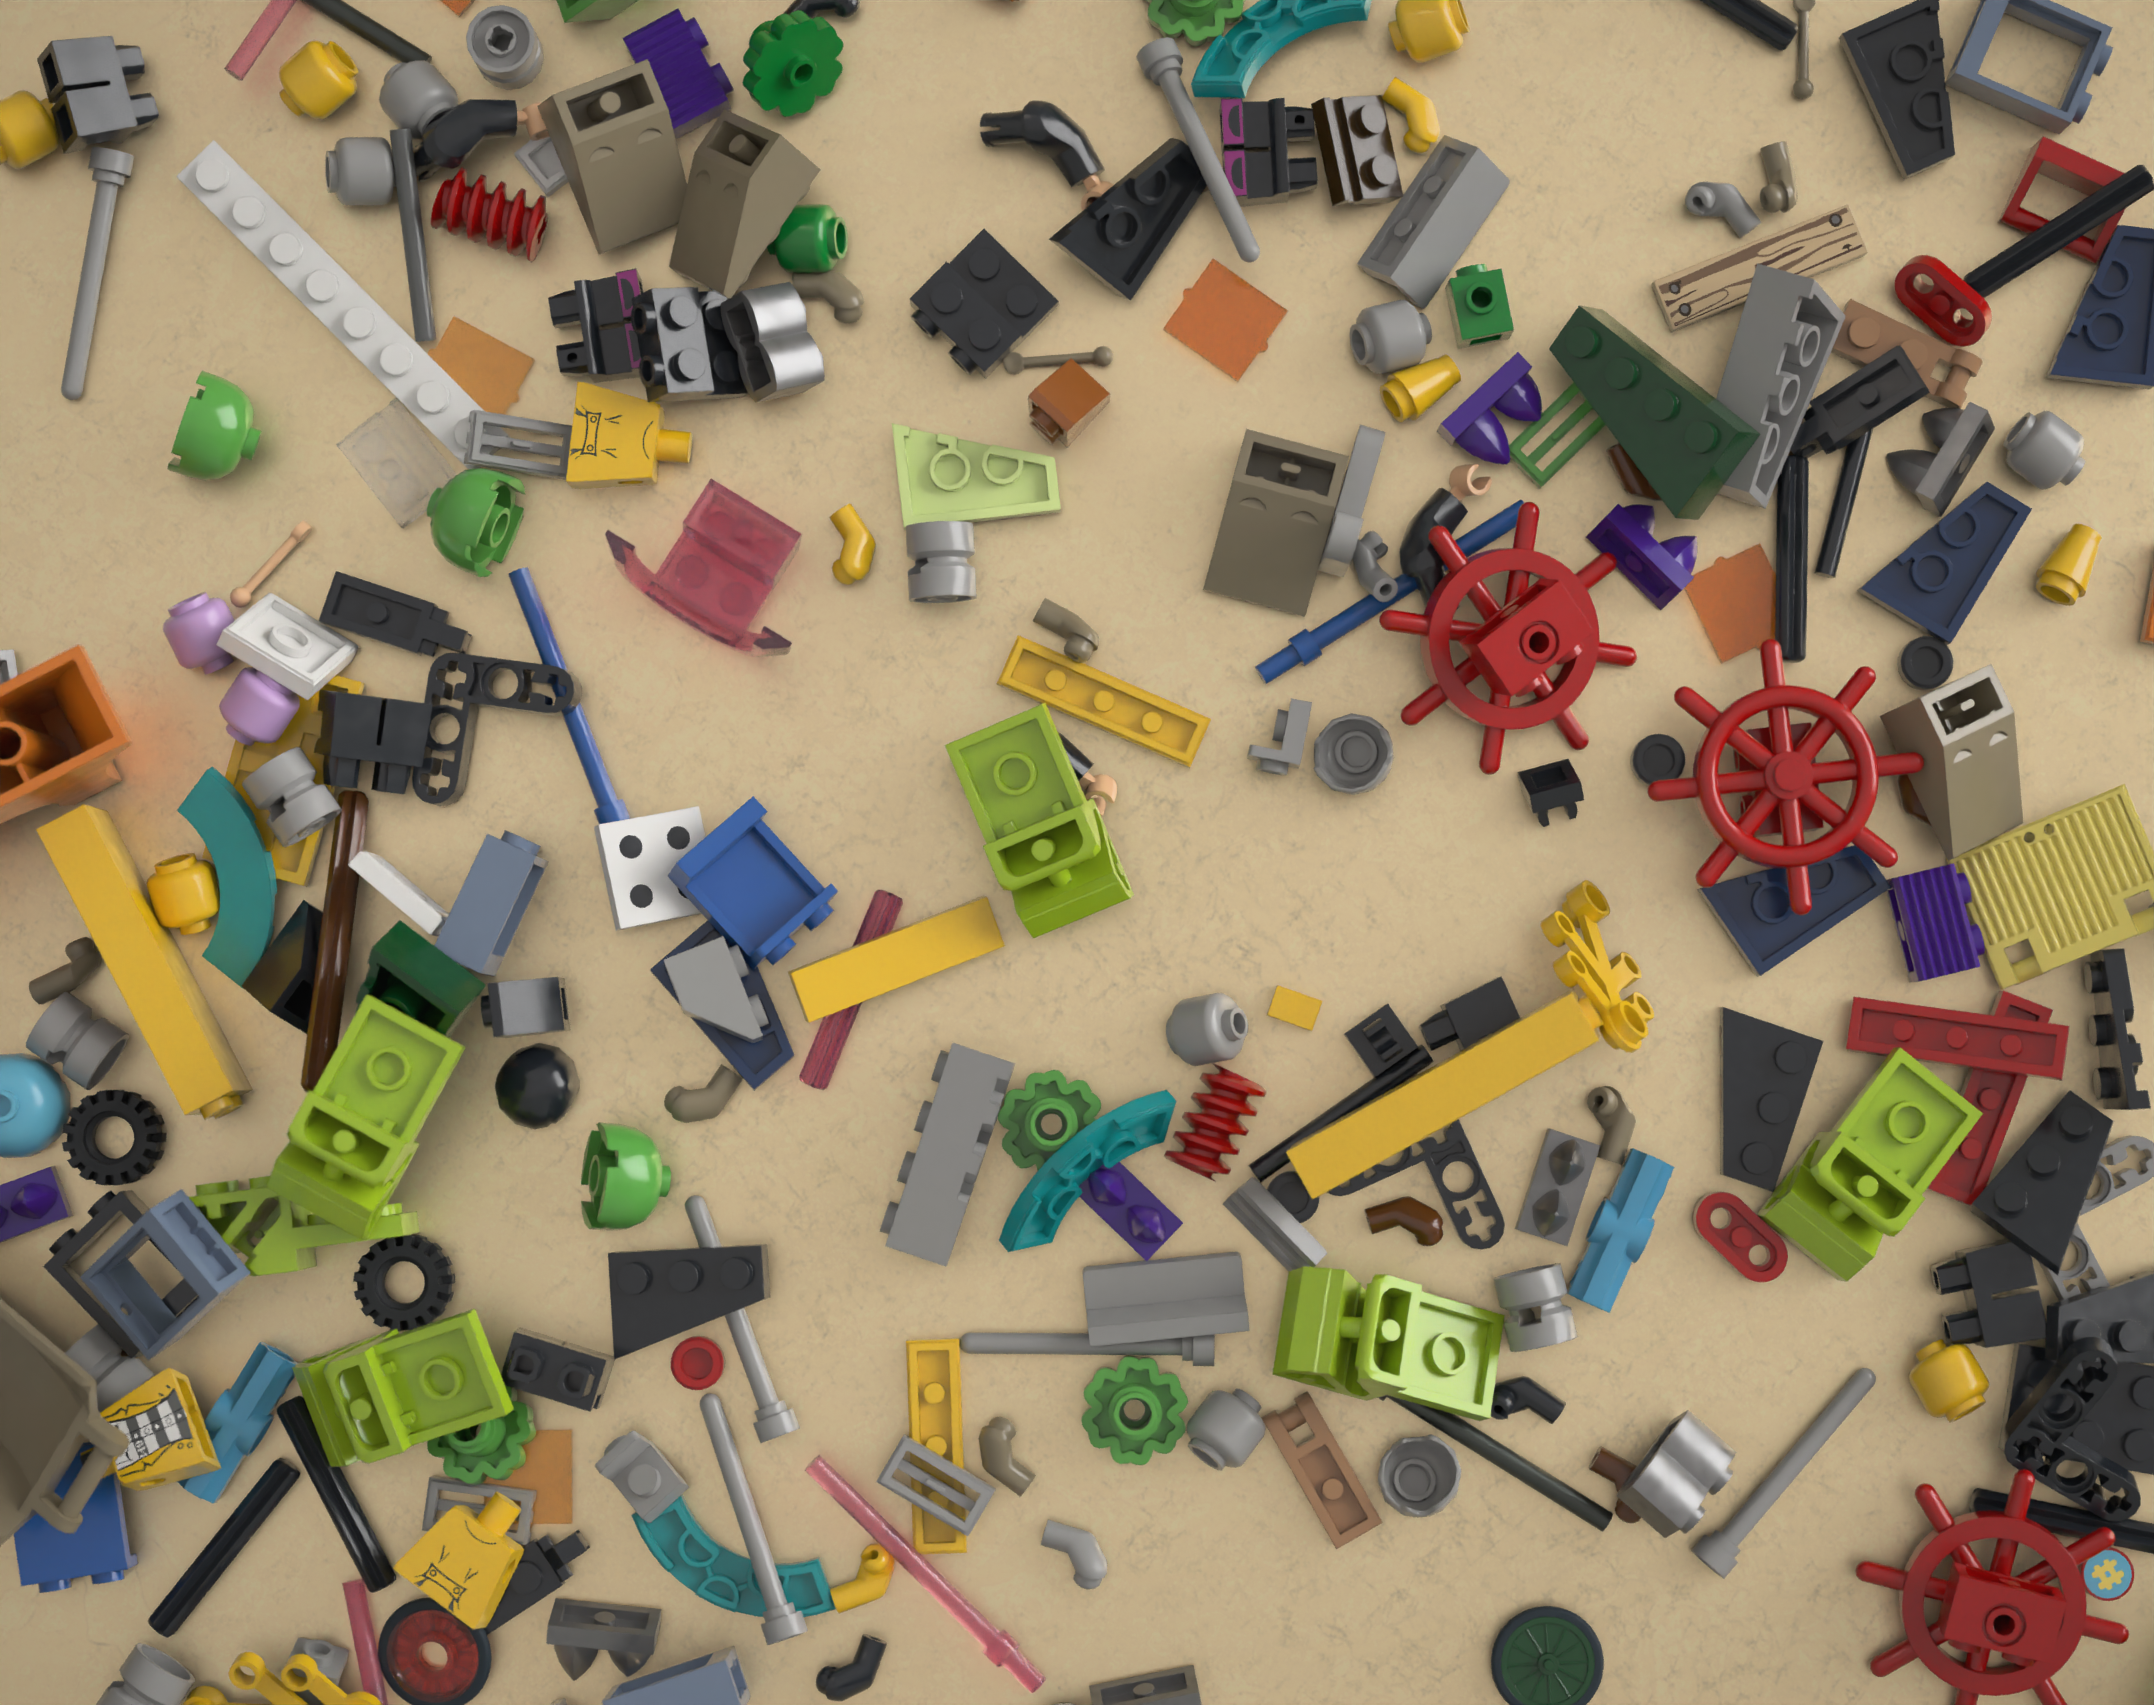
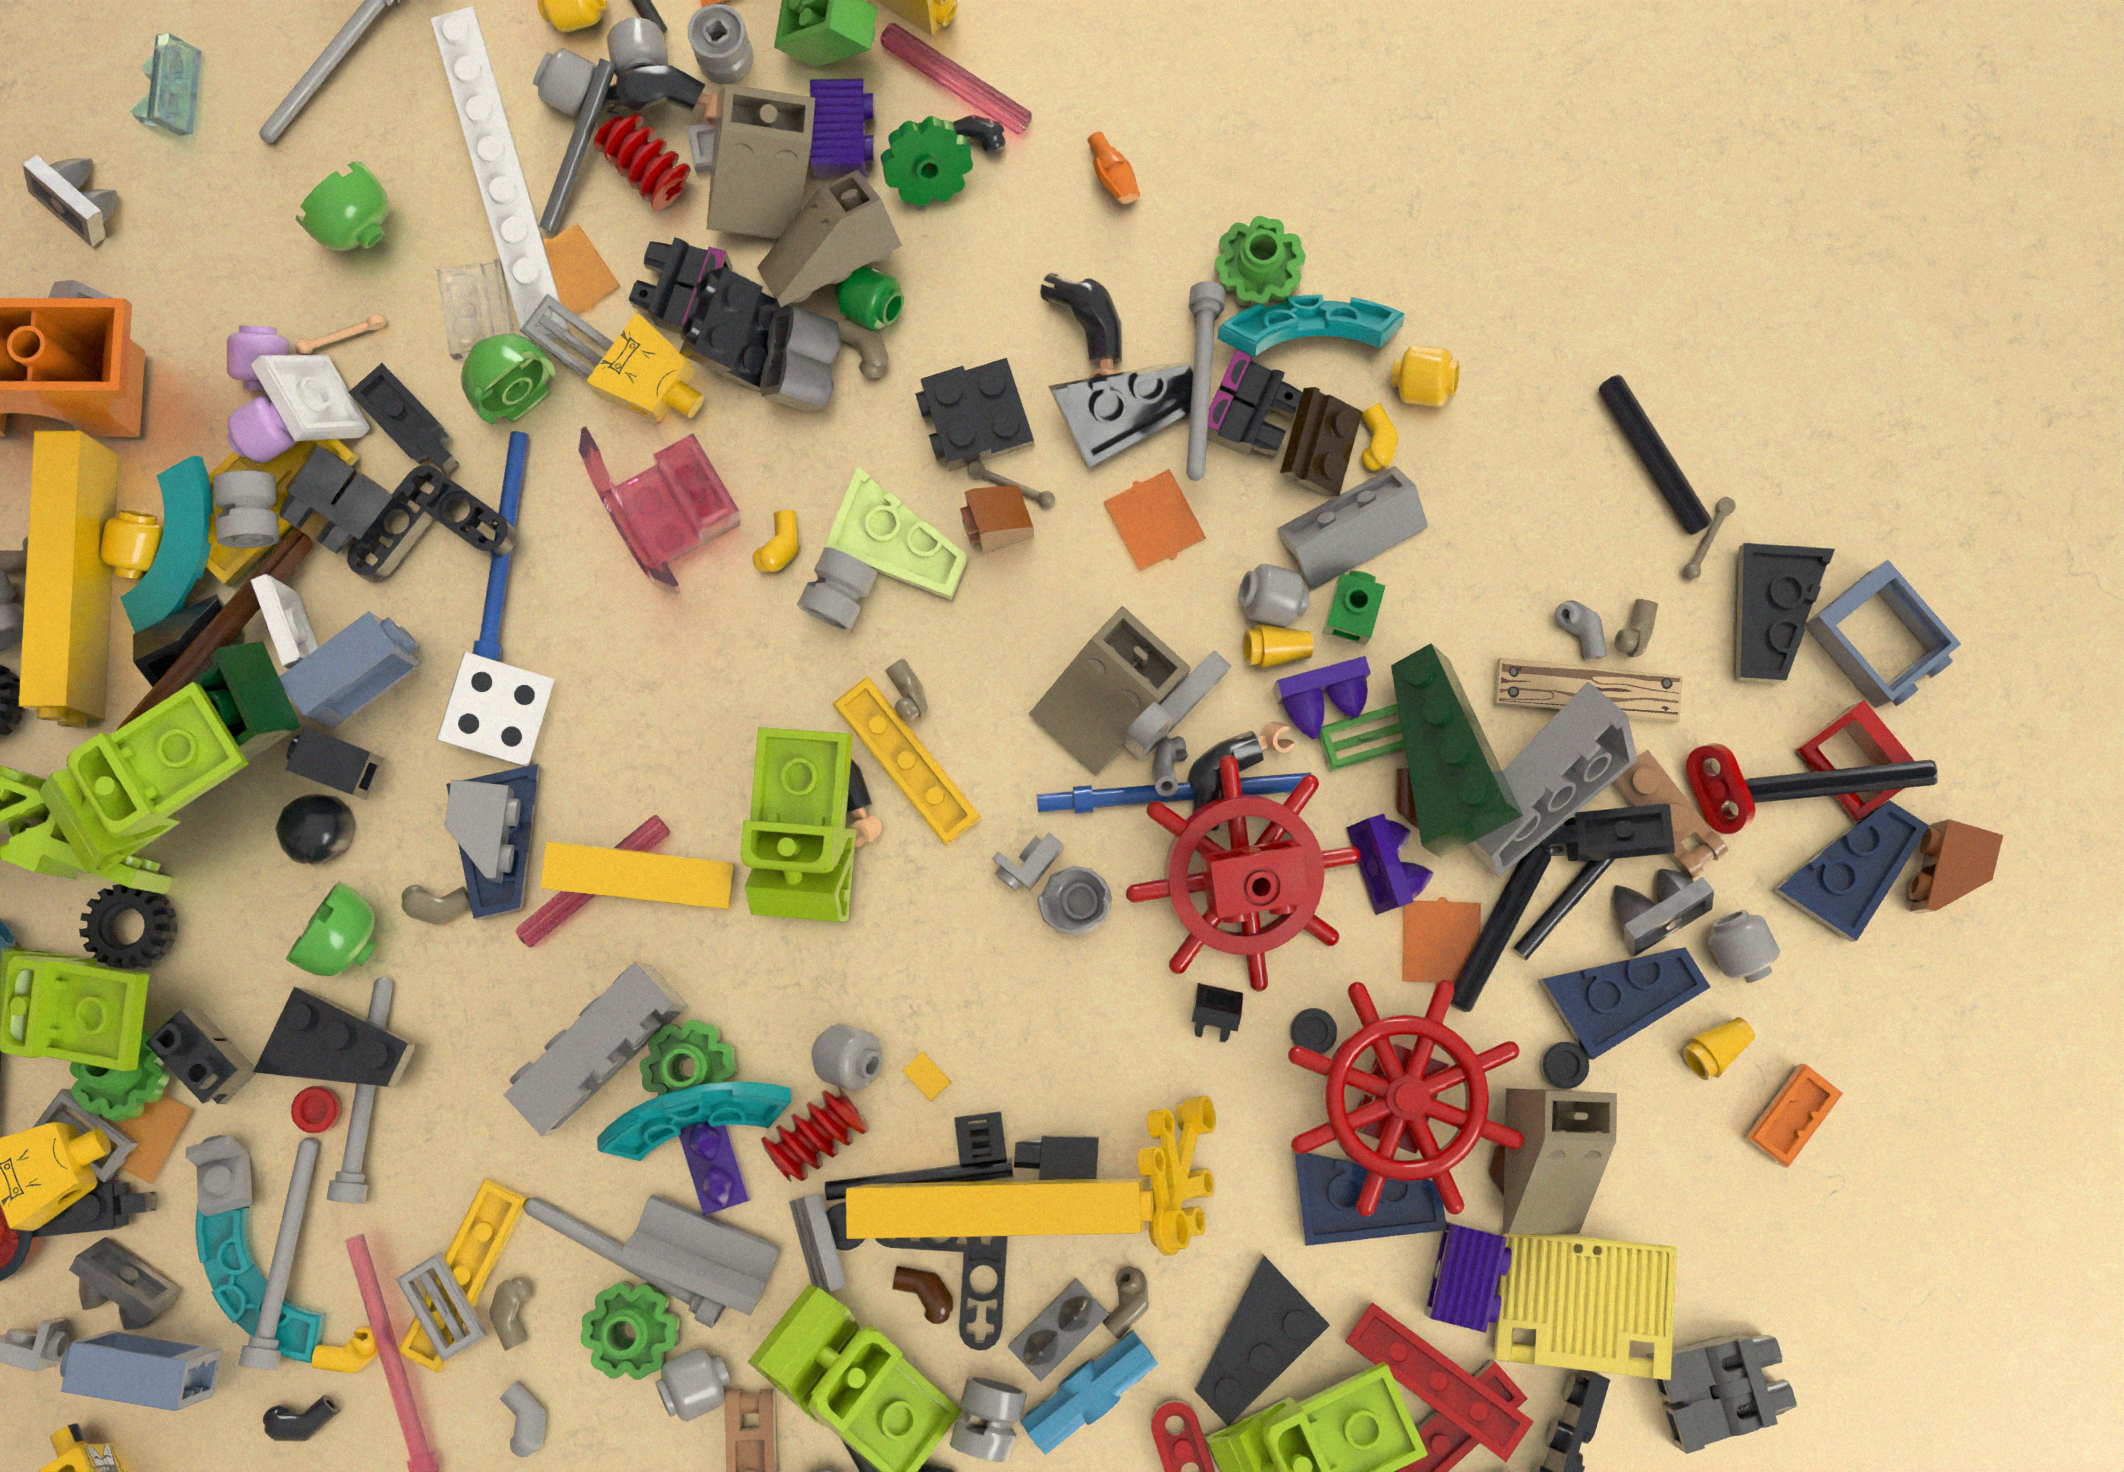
camera: 30 degrees right, 5 degrees down
blue panel [668,796,838,970] -> none

